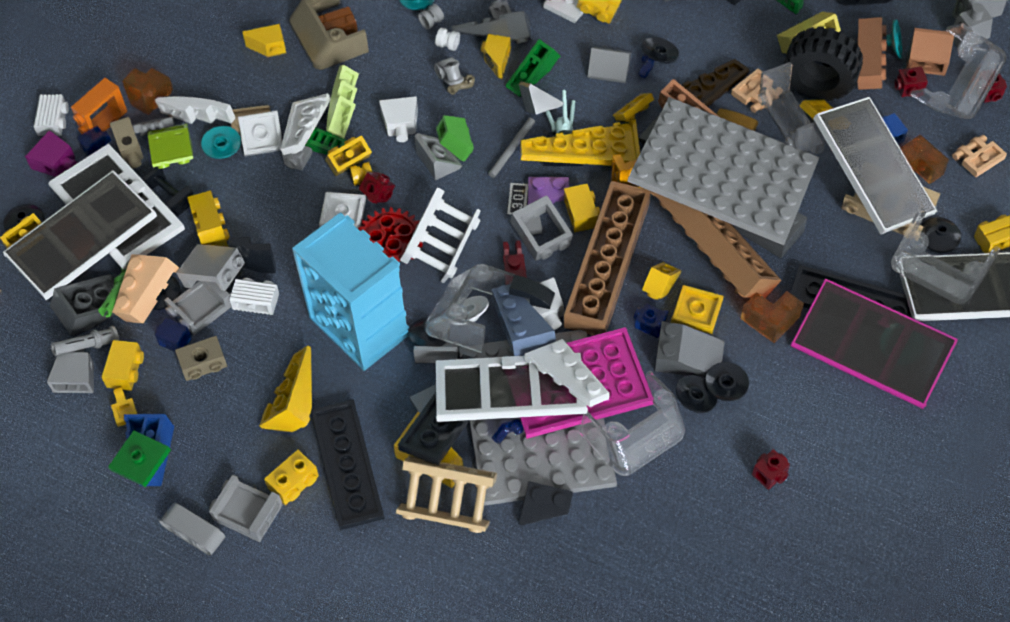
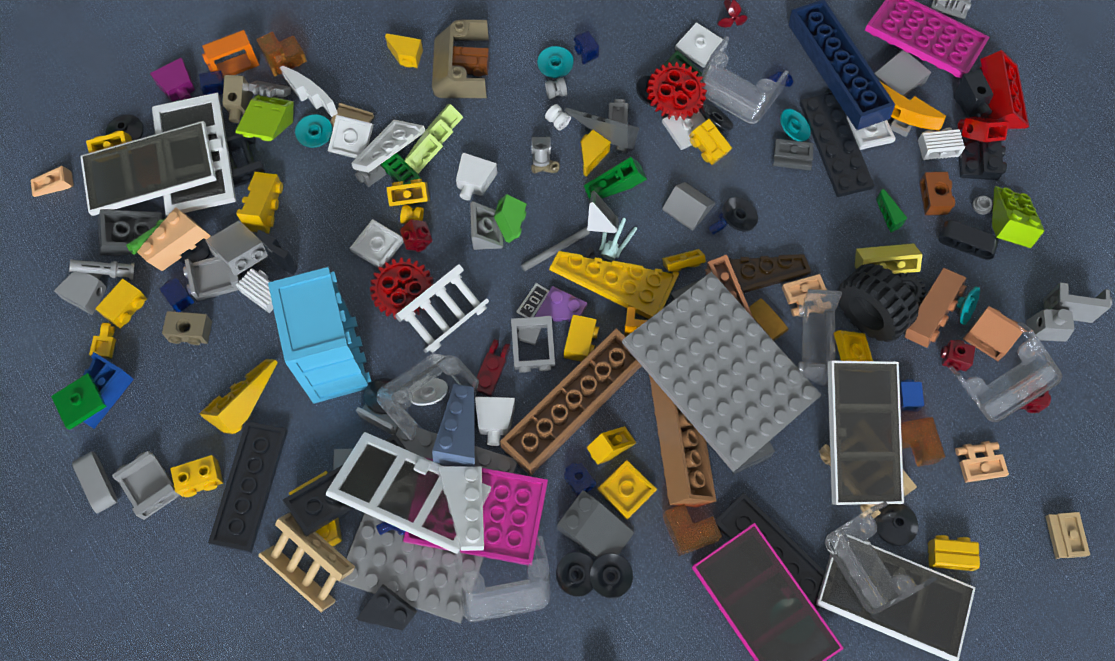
camera: 25 degrees right, 10 degrees up
white brick [34,94,69,136] -> none
black slope [509,275,555,309] -> none

